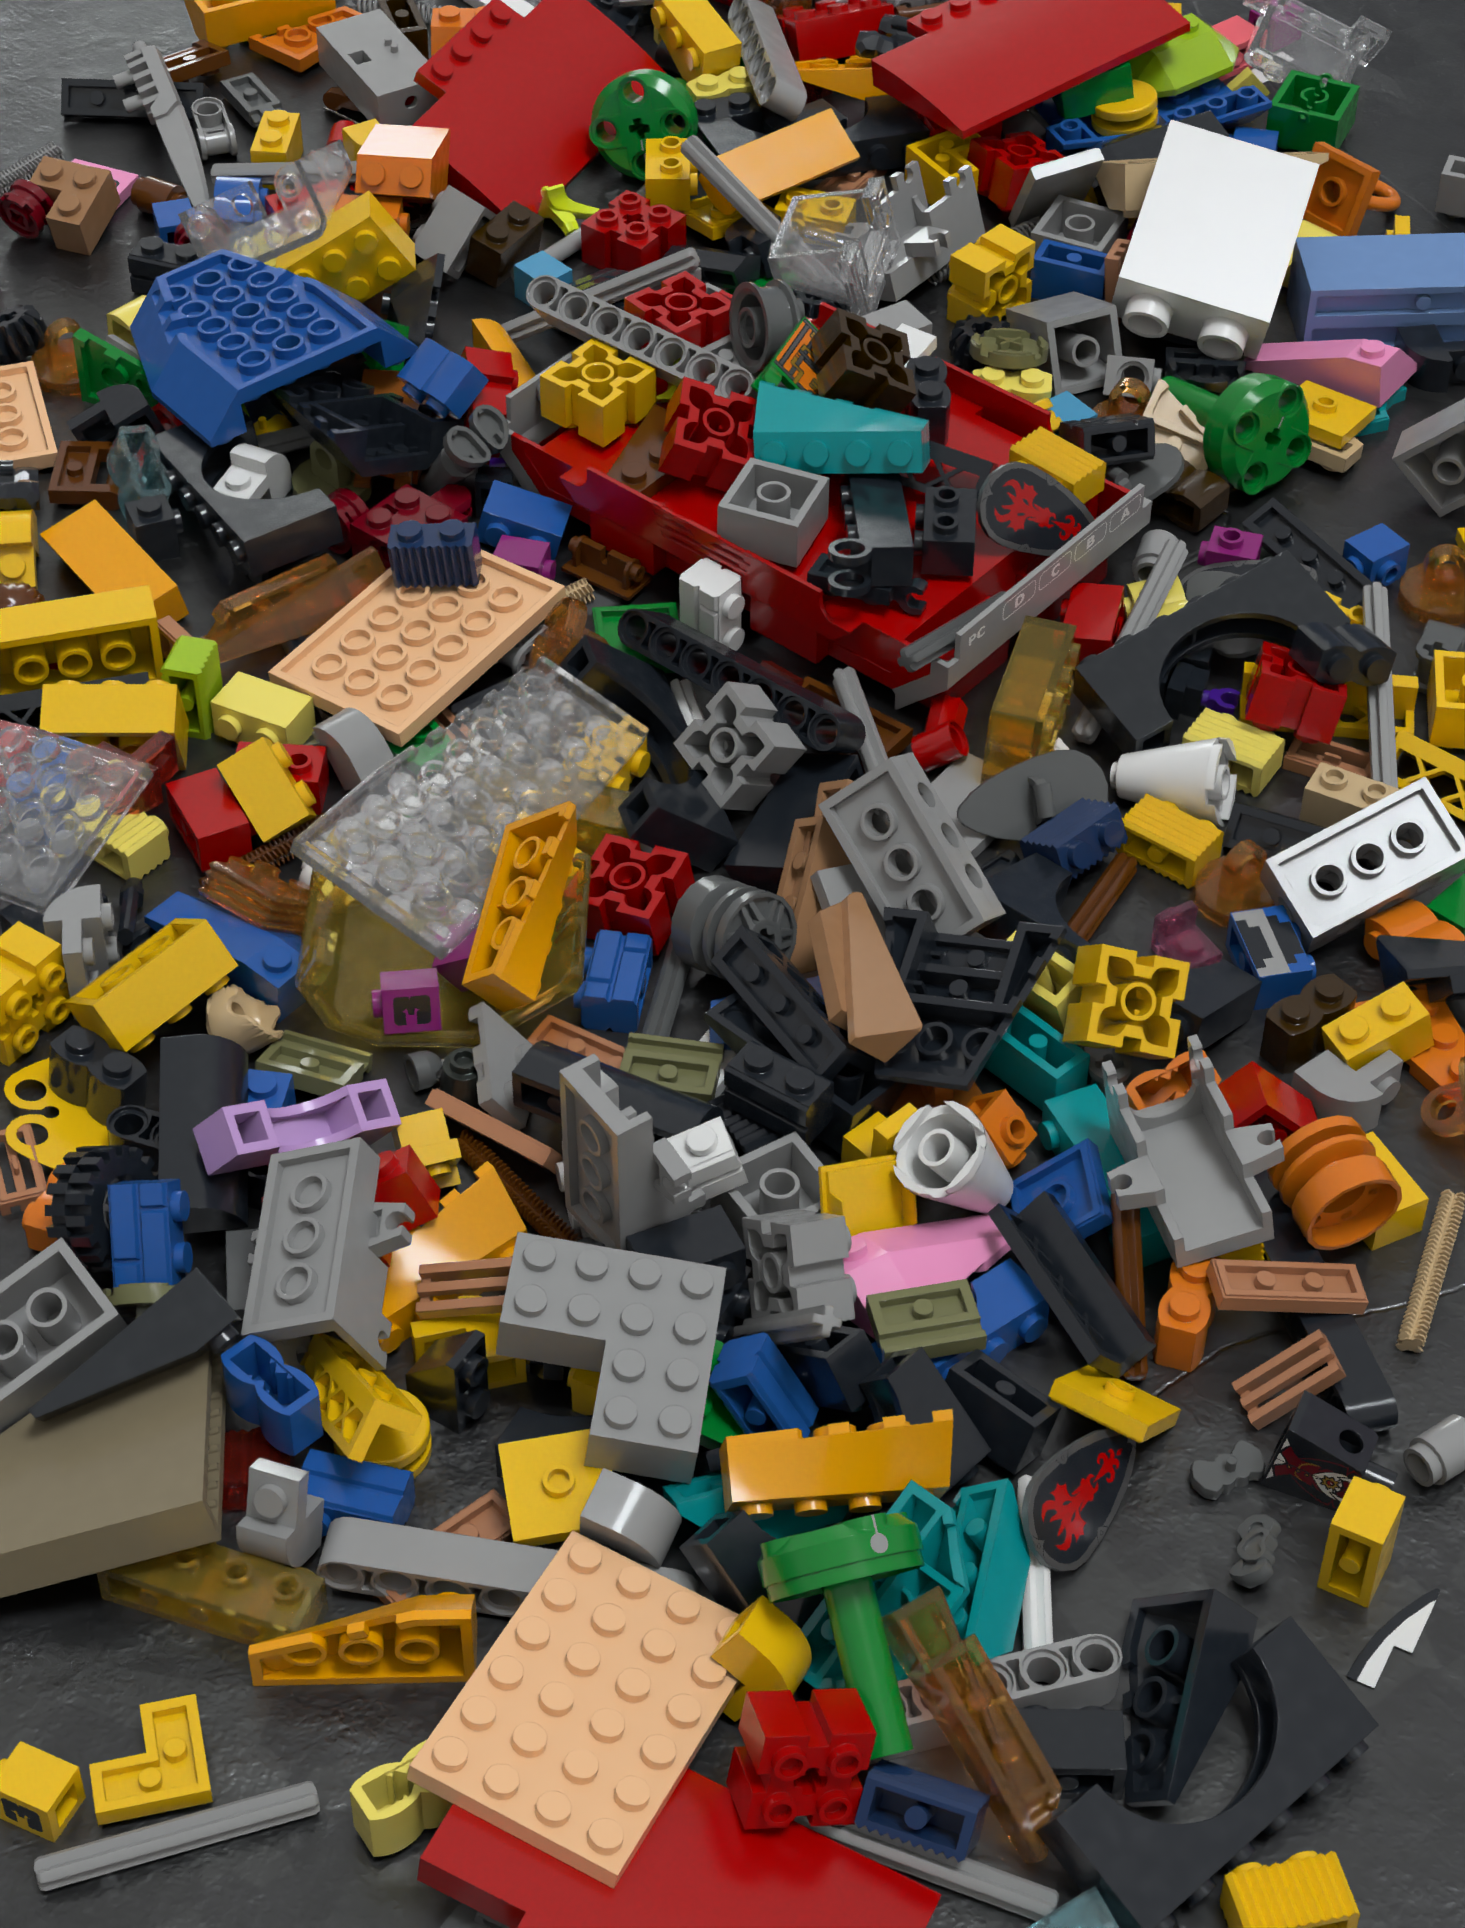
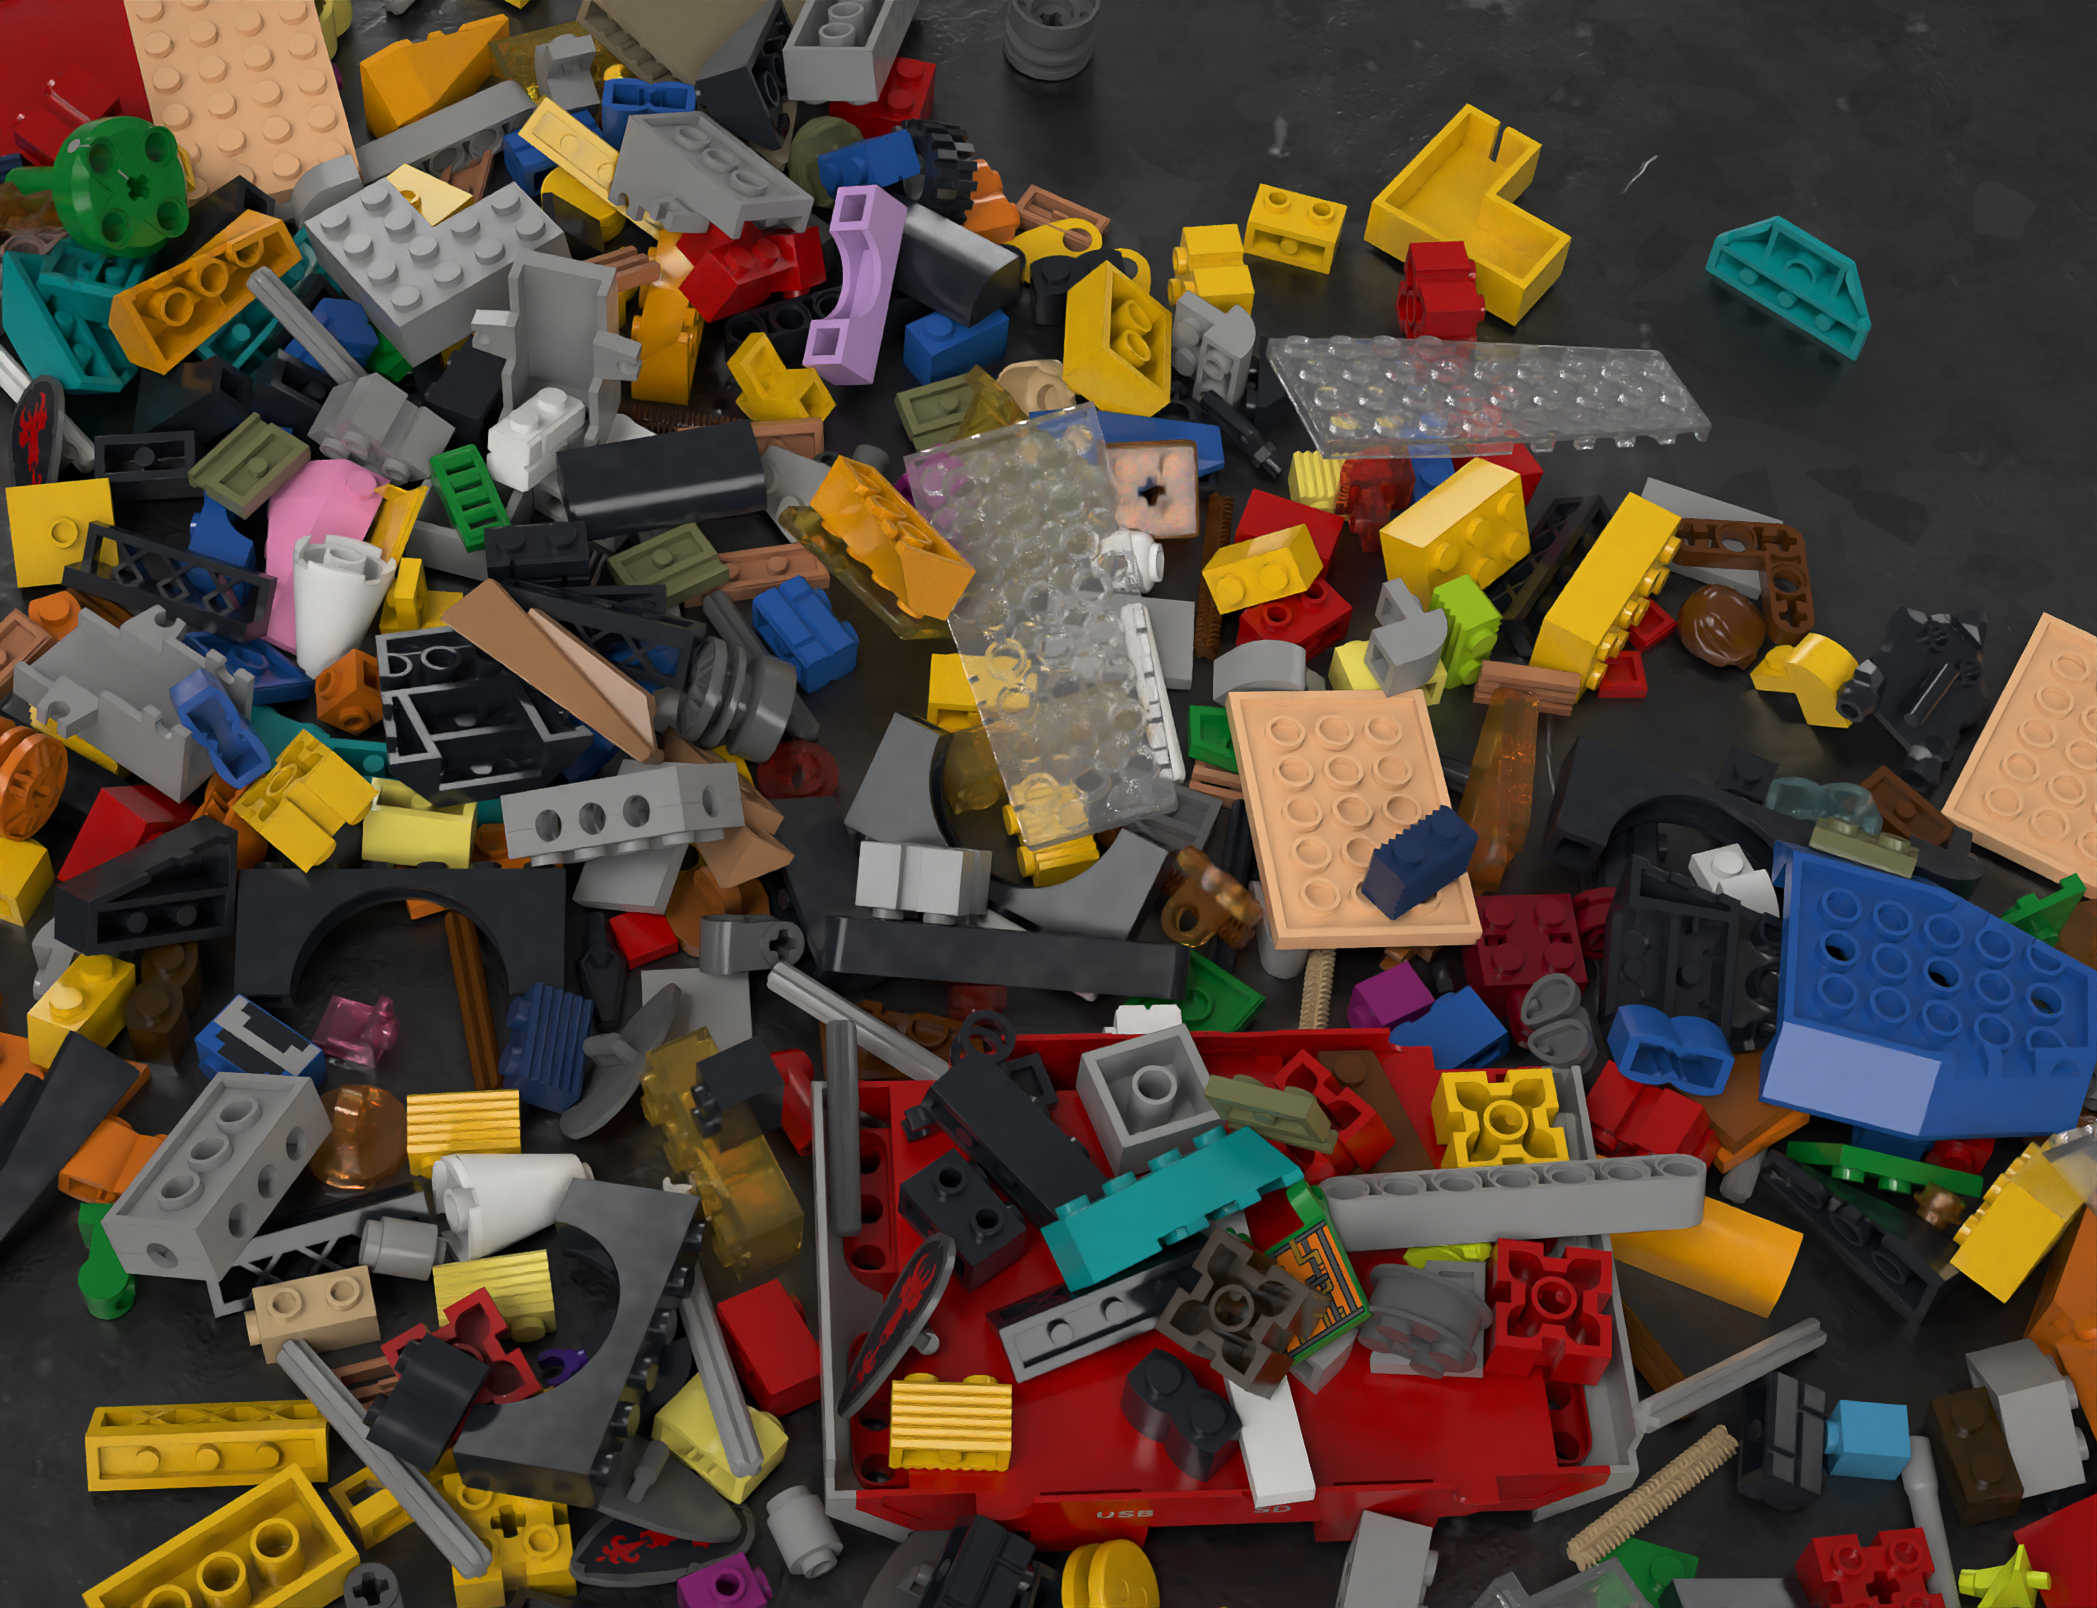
camera: 130 degrees right, 10 degrees up
light orange brick [40,500,189,622] -> none
red brick [566,833,695,956] -> none
none -> black wedge [54,815,238,956]
none -> blue brick [169,668,271,789]
none -> light grey brick [359,1216,446,1281]
none -> green slope [429,444,511,553]
none -> black brick [690,1035,785,1154]
none -> olive plate [1203,1074,1339,1155]
none -> light grey brick [1364,578,1448,698]
none -> olive plate [1809,816,1919,879]
none -> clear orange plate [1914,1181,1967,1230]

